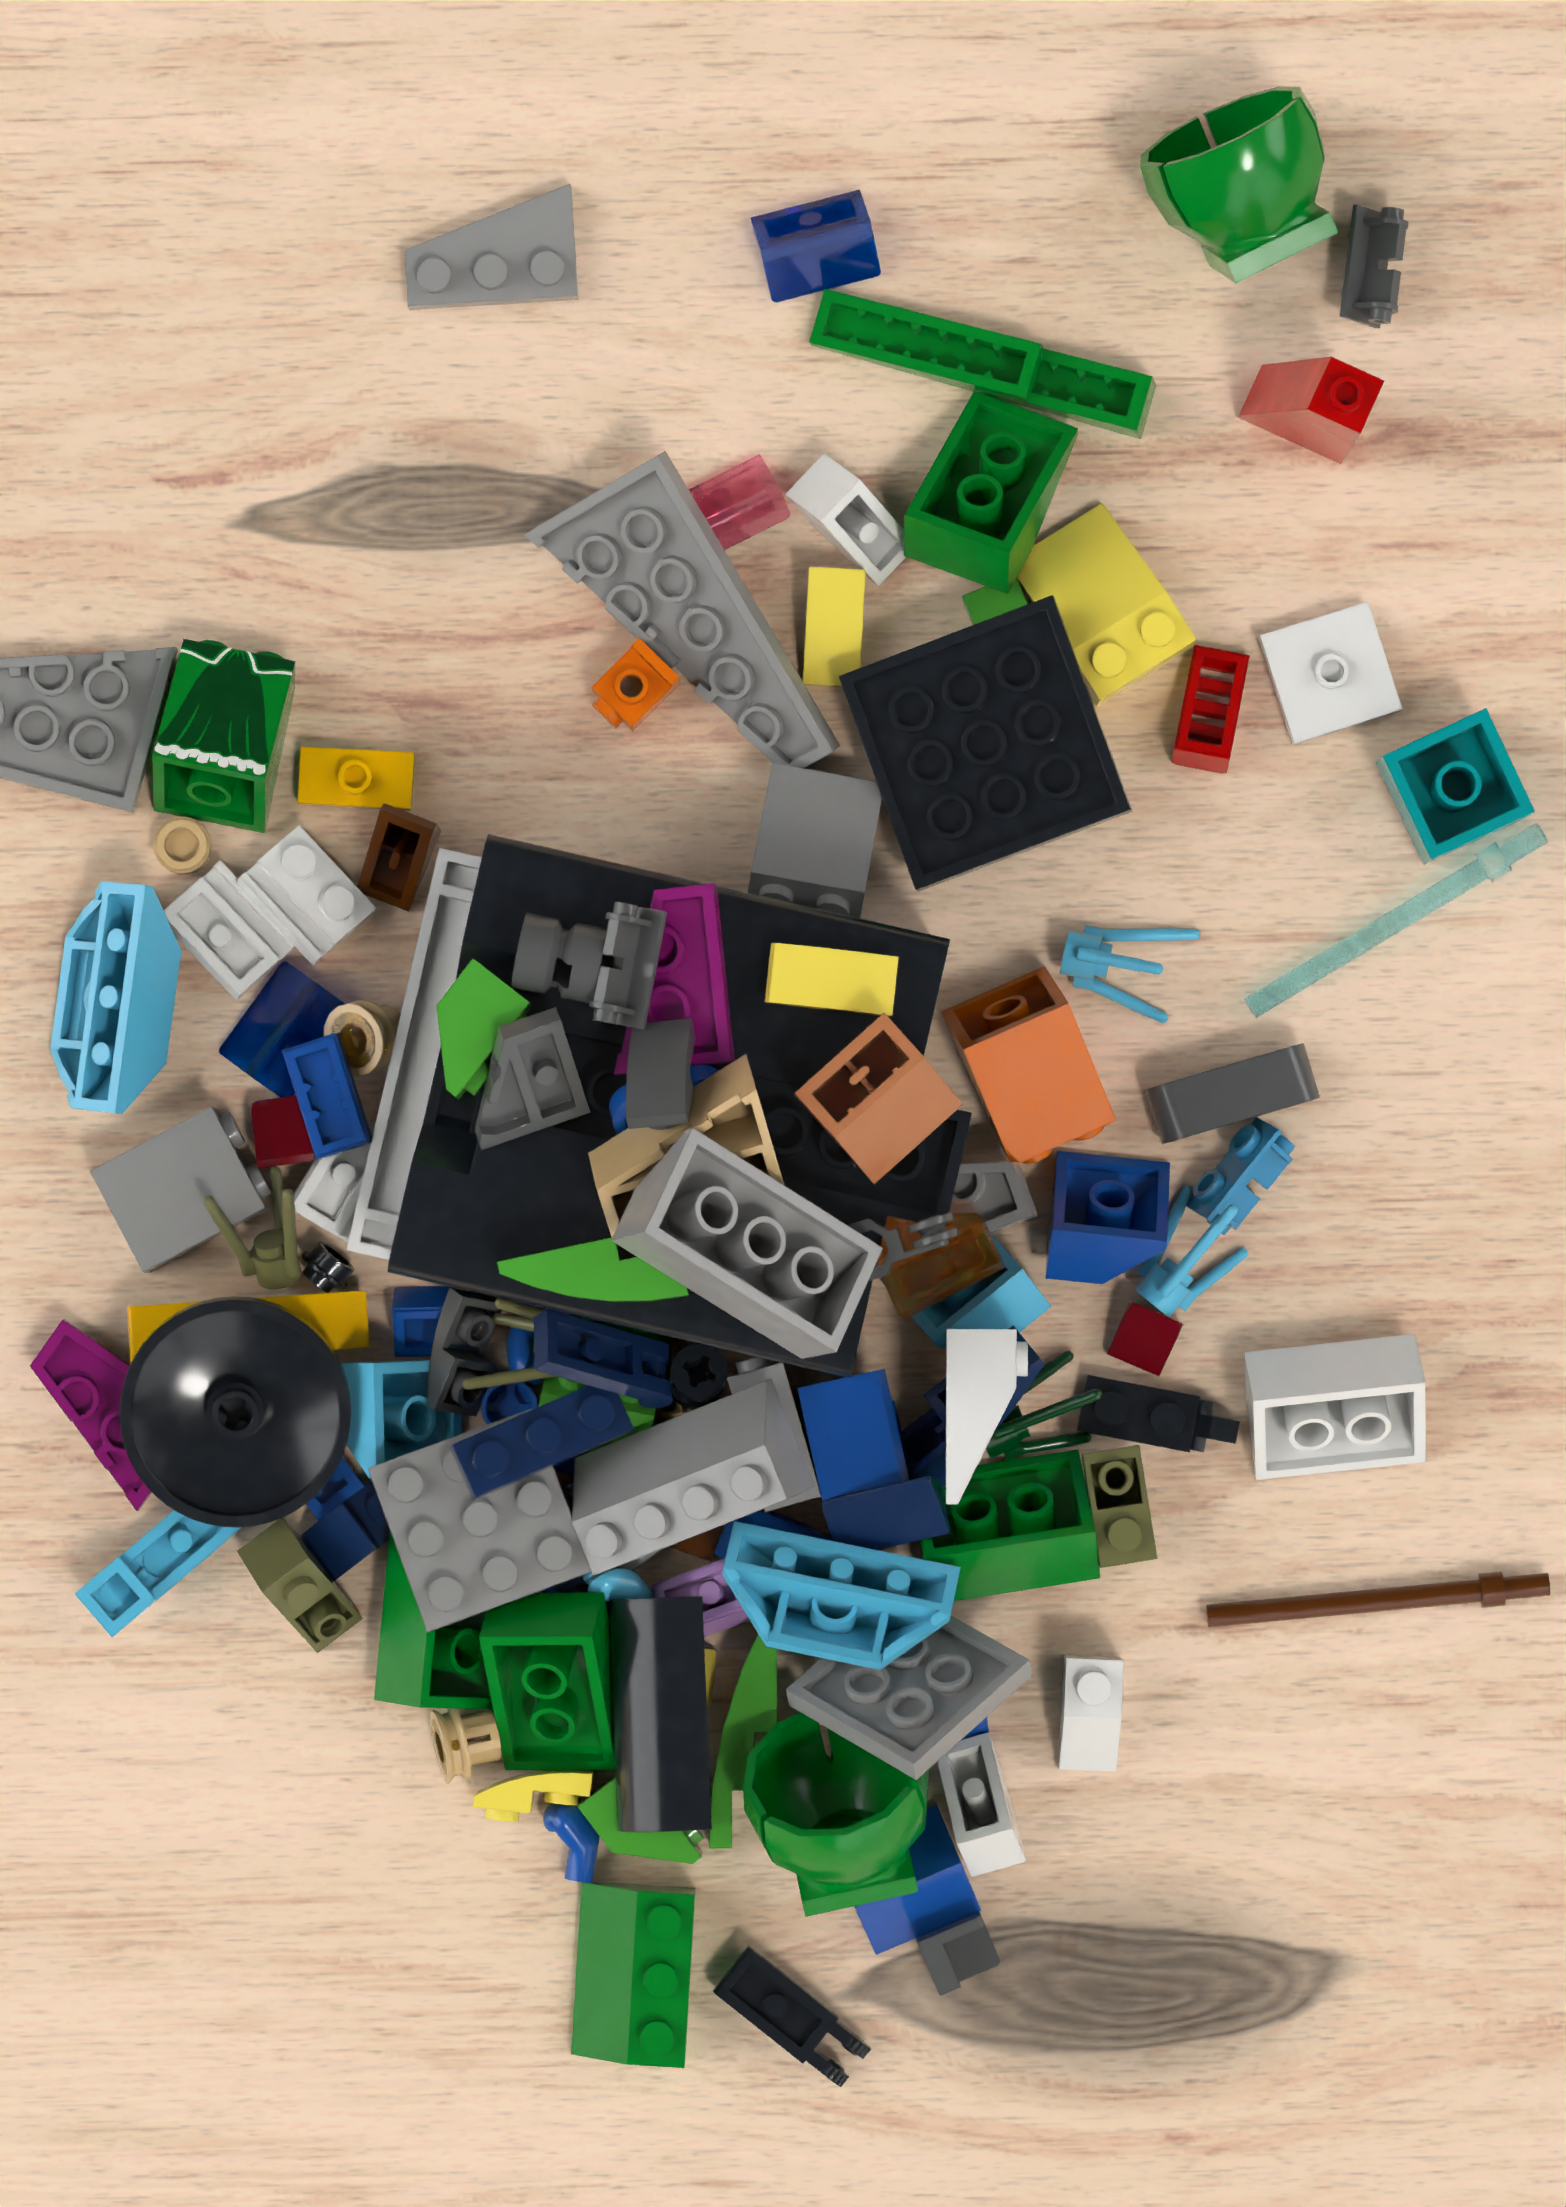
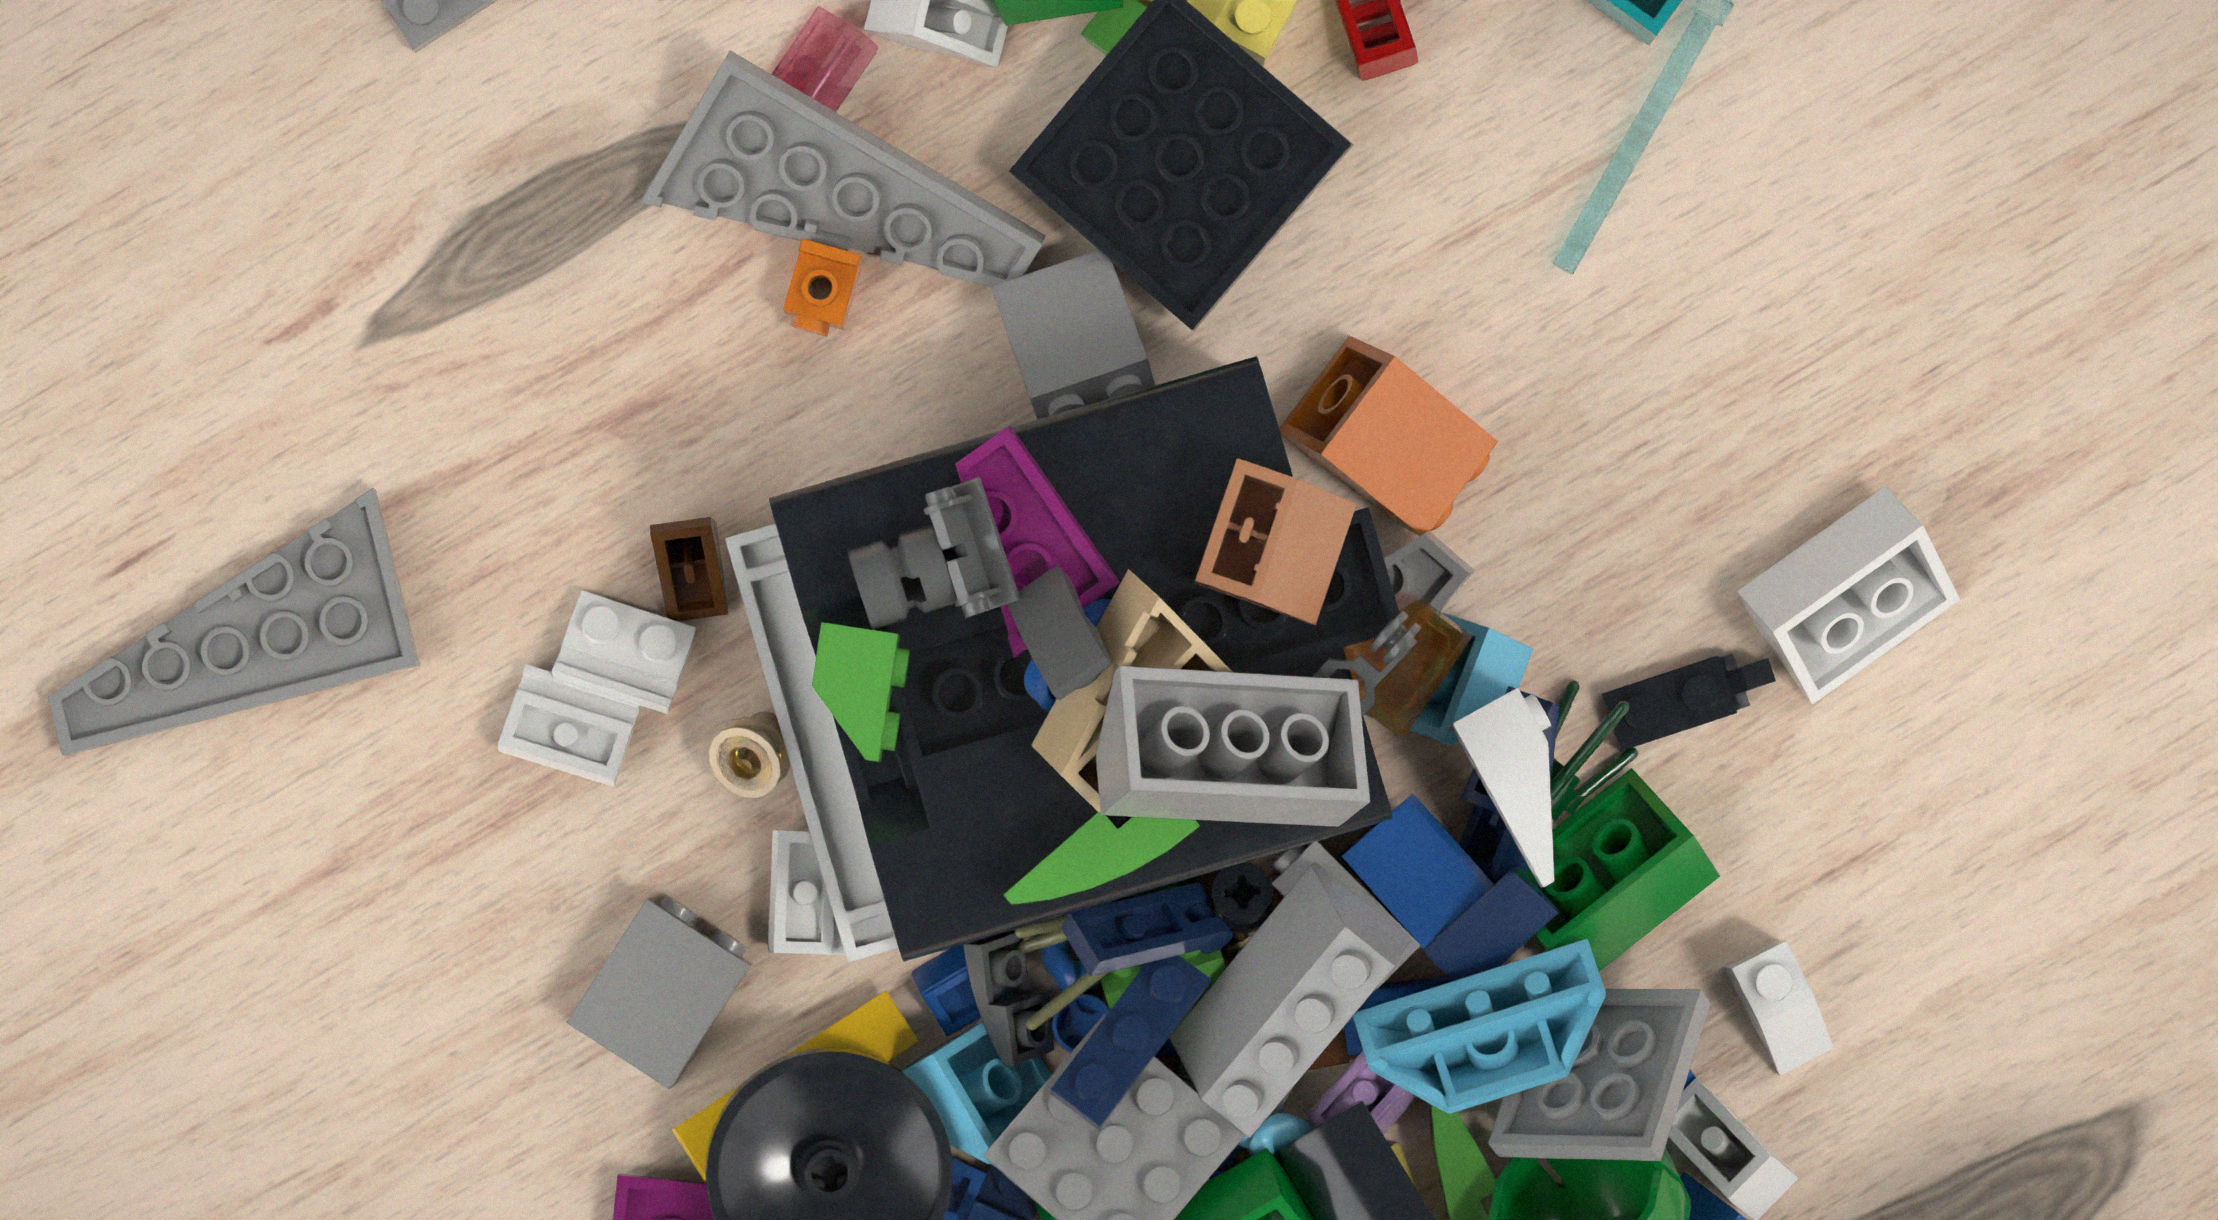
camera: 30 degrees left, 0 degrees up
medium azure wedge [50,881,182,1114] -> none
slope [152,639,295,833] -> none
tan tile [153,817,212,875] -> none
olive plant [203,1166,302,1290] -> none
clear blue panel [219,961,345,1097] -> none
dark red slope [251,1095,315,1169] -> none
blue plate [282,1033,372,1160] -> none
yellow plate [297,746,415,811] -> none
black plate [302,1241,355,1293] -> none
dark grey wing [475,1007,590,1150] -> none
light yellow slope [765,943,899,1016] -> none
light yellow slope [803,567,866,687] -> none
blue slope [1045,1151,1170,1284] -> none
medium azure plant [1060,925,1200,1023] -> none
olive slope [1082,1445,1158,1568] -> none
dark red slope [1107,1302,1183,1376] -> none
medium azure plant [1135,1185,1248,1318] -> none
dark grey beam [1146,1043,1320,1144] -> none
dark azure hinge [1186,1117,1295,1235] -> none
reddish brown bar [1206,1572,1550,1627] -> none

